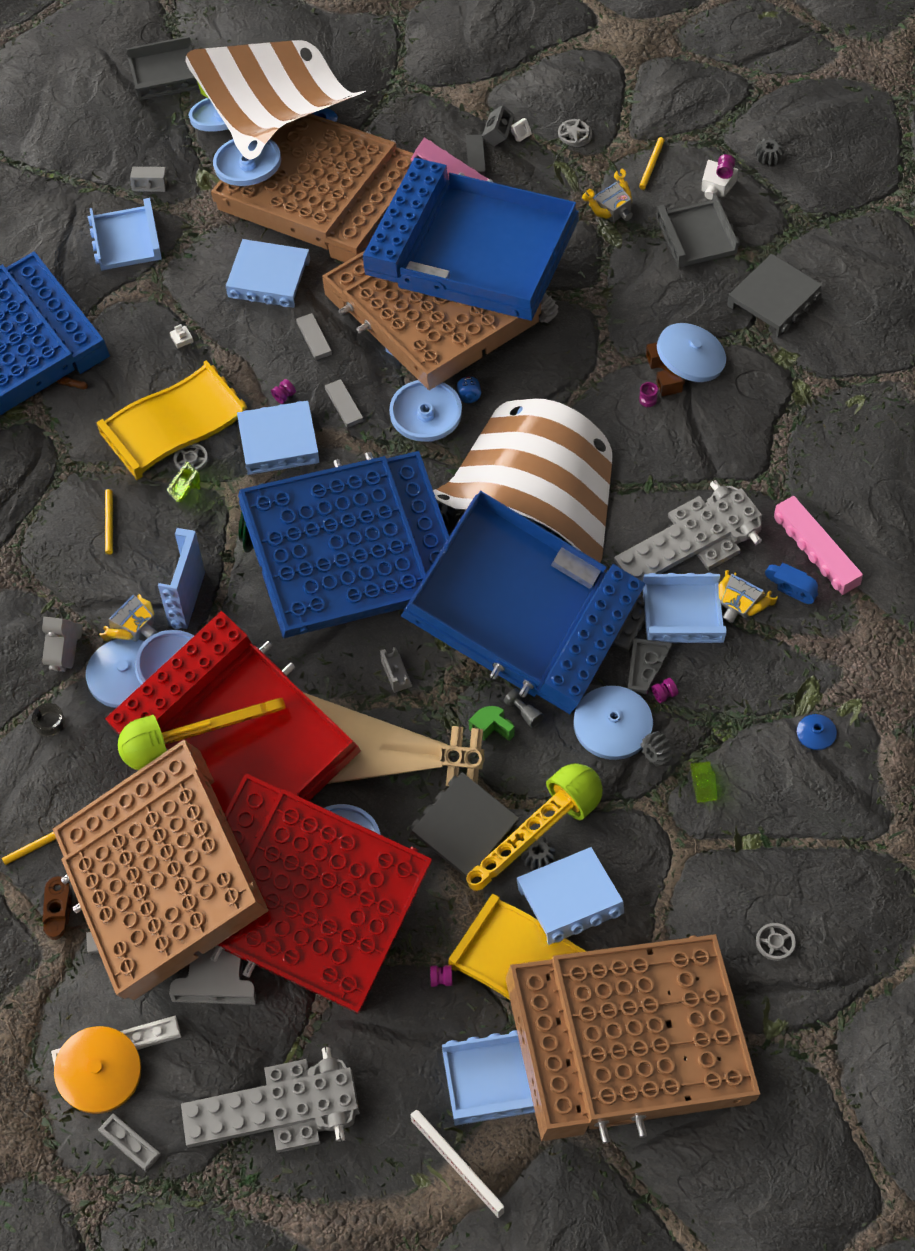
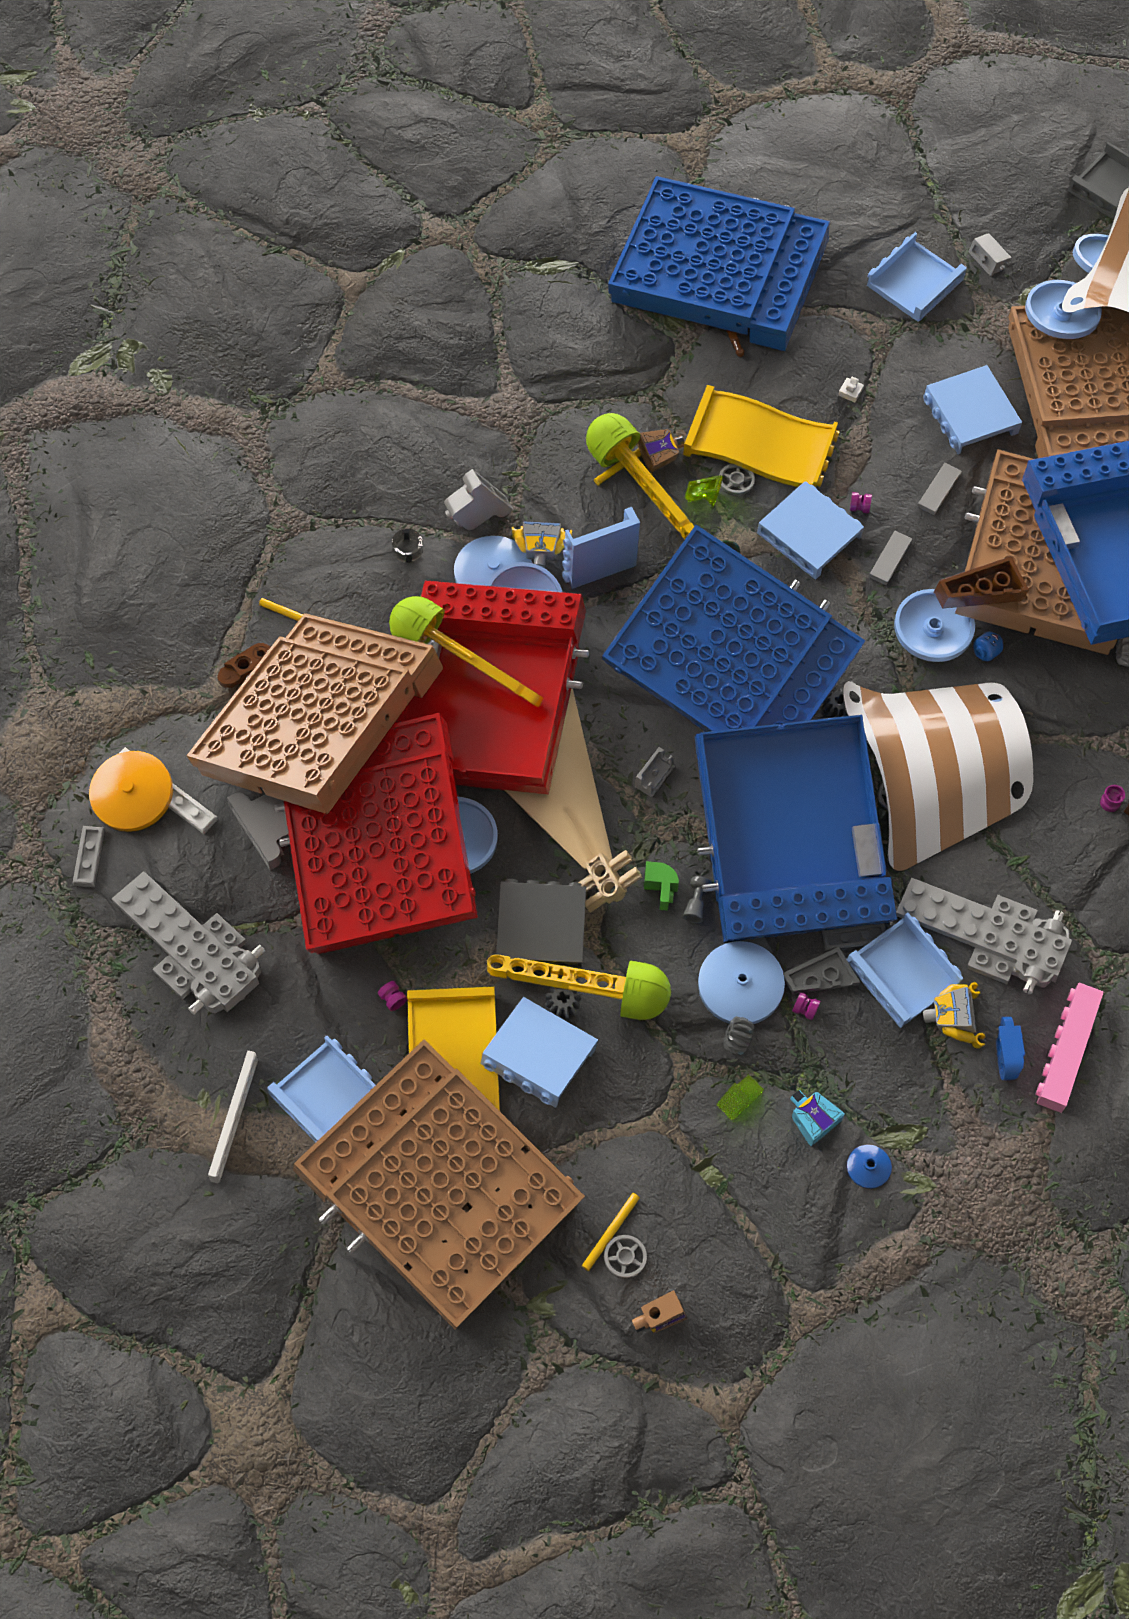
camera: 50 degrees right, 5 degrees up
none -> yellow bar [582,1193,640,1271]
none -> piece [586,413,694,539]
none -> medium nougat torso [632,1291,687,1333]
none -> medium nougat torso [637,429,685,473]
none -> torso [790,1090,845,1146]
none -> reddish brown wedge [934,556,1029,609]

